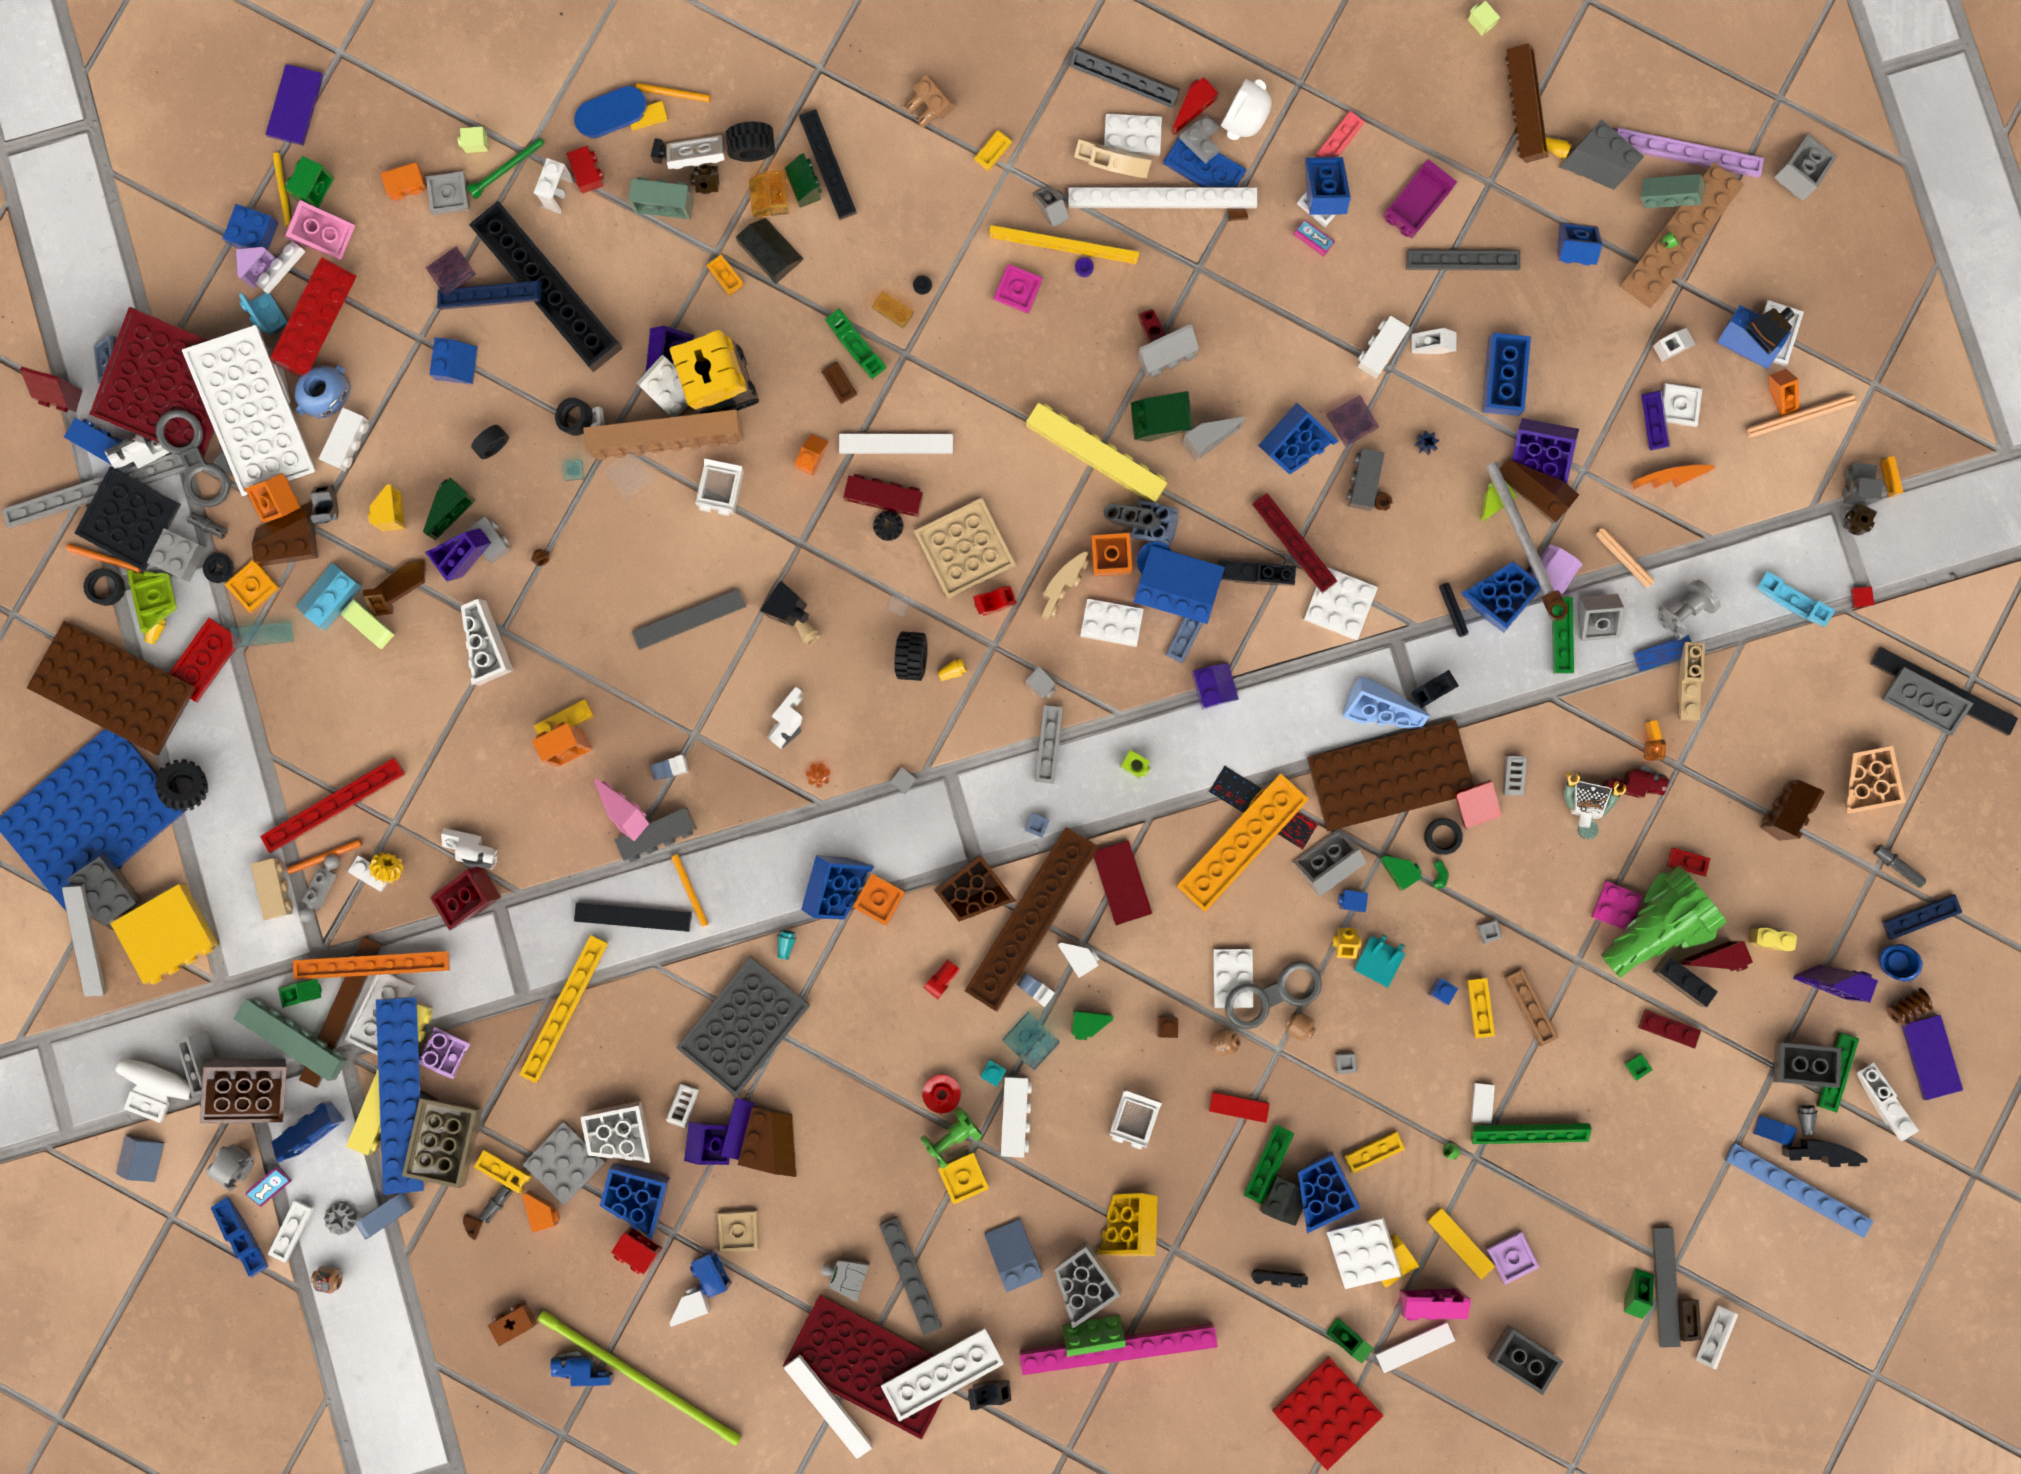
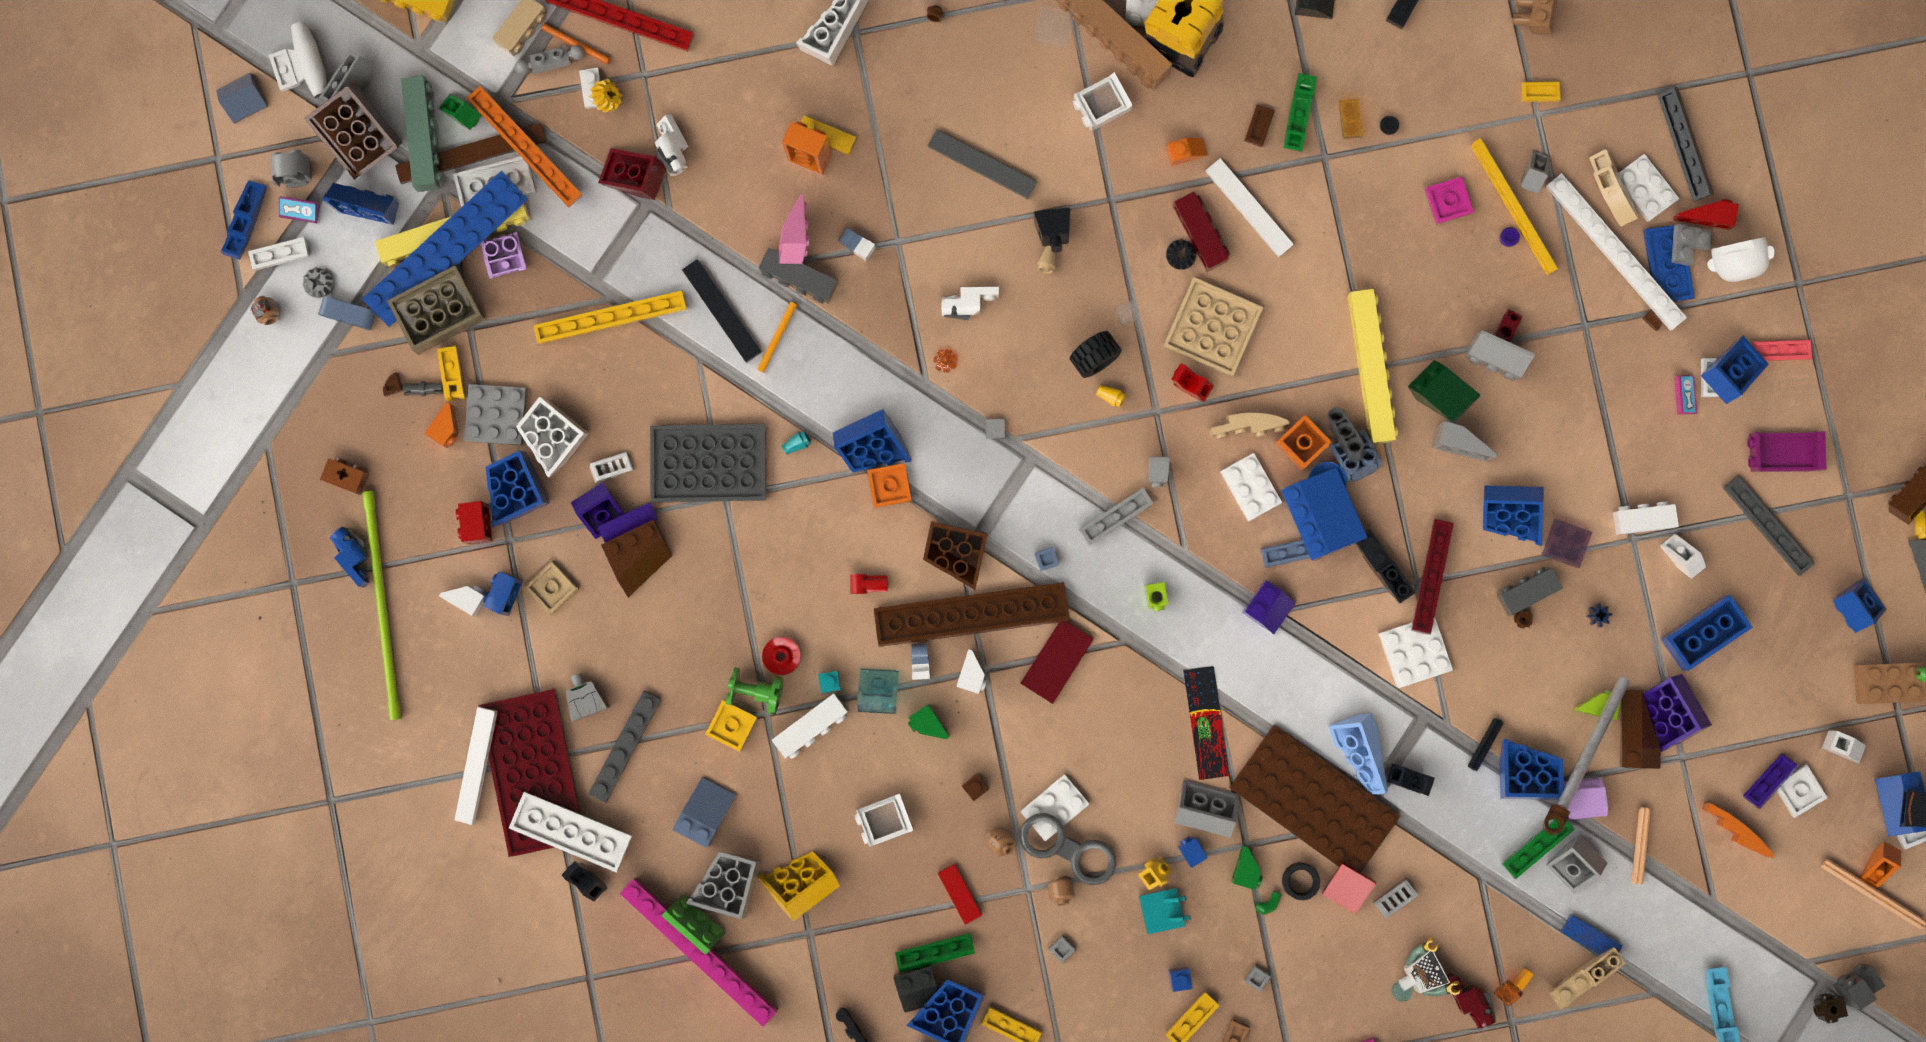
camera: 55 degrees right, 0 degrees up
light orange plate [1176,773,1309,912] -> none
light grey piece [1657,579,1721,640] -> none
light orange tile [1880,456,1904,498] -> none

